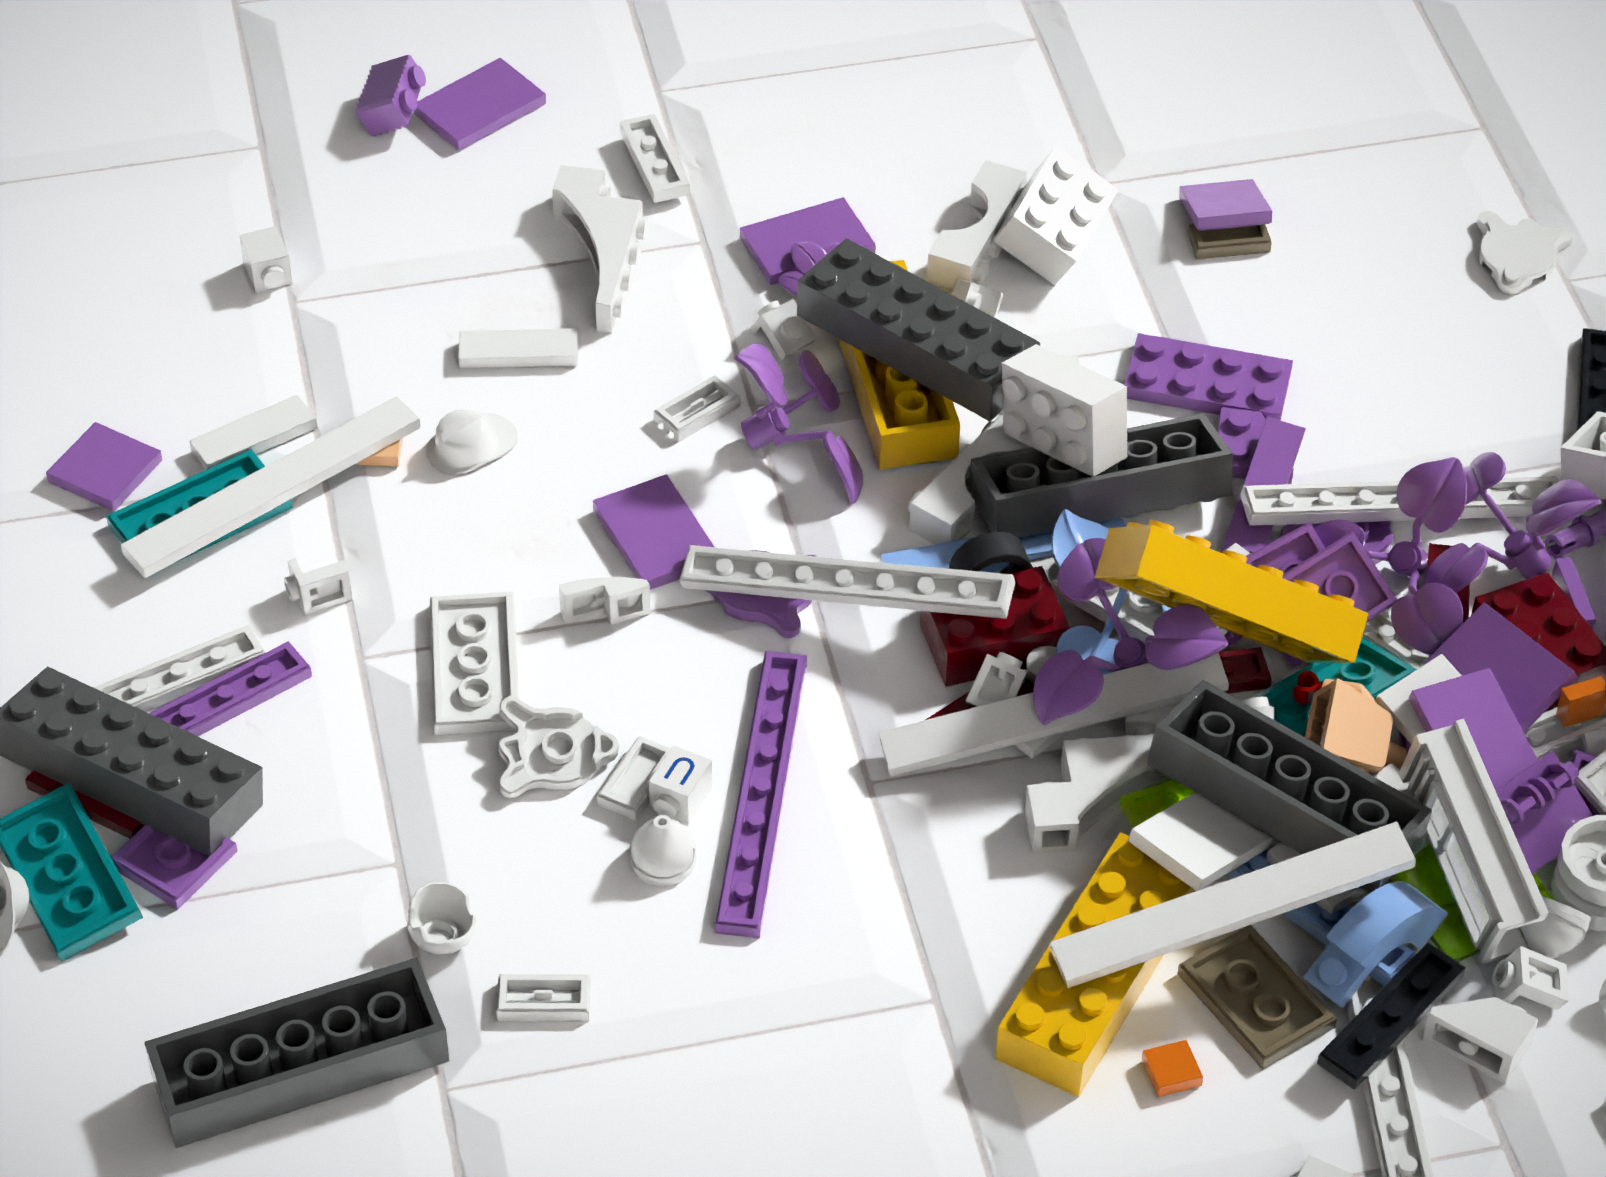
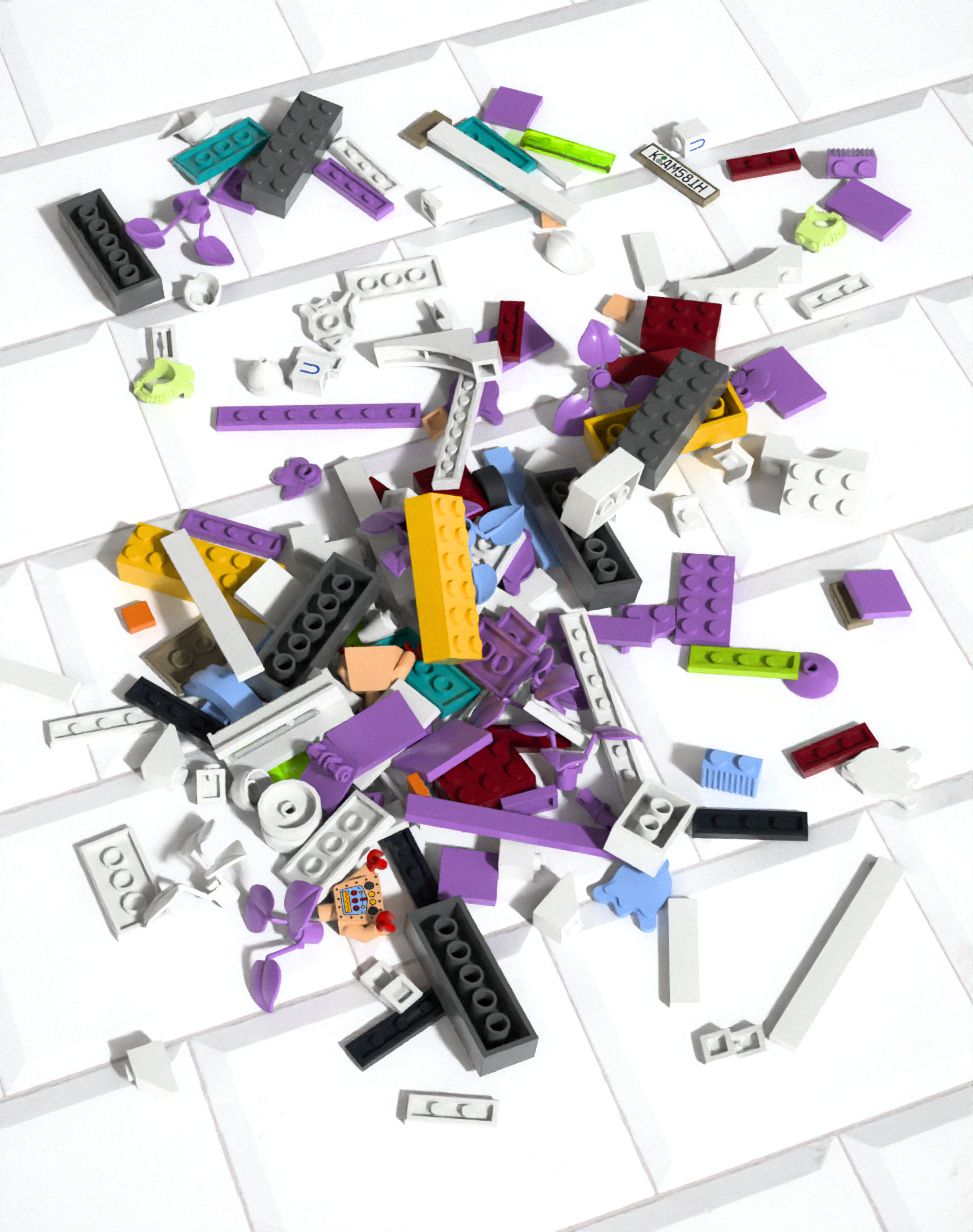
camera: 85 degrees right, 5 degrees up
none -> medium lavender plant [125,189,235,266]
none -> yellowish green piece [134,357,195,405]
none -> medium lavender tile [179,509,287,561]
none -> medium lavender plate [272,457,322,500]
none -> white arch [374,327,502,383]
none -> dark tan tile [403,109,453,150]
none -> light nougat tile [421,406,449,441]
none -> dark red tile [496,300,525,363]
none -> clear neon green tile [519,128,616,174]
none -> white tile [523,694,601,756]
none -> light nougat tile [603,293,637,323]
none -> dark red tile [606,347,681,386]
none -> tile [636,142,720,208]
none -> dark red brick [640,295,722,360]
none -> lime tile [687,645,801,680]
none -> light blue brick [700,747,763,798]
none -> dark red tile [726,148,801,182]
none -> medium lavender dish [784,652,839,699]
none -> dark red tile [790,722,879,779]
none -> yellowish green piece [794,205,847,253]

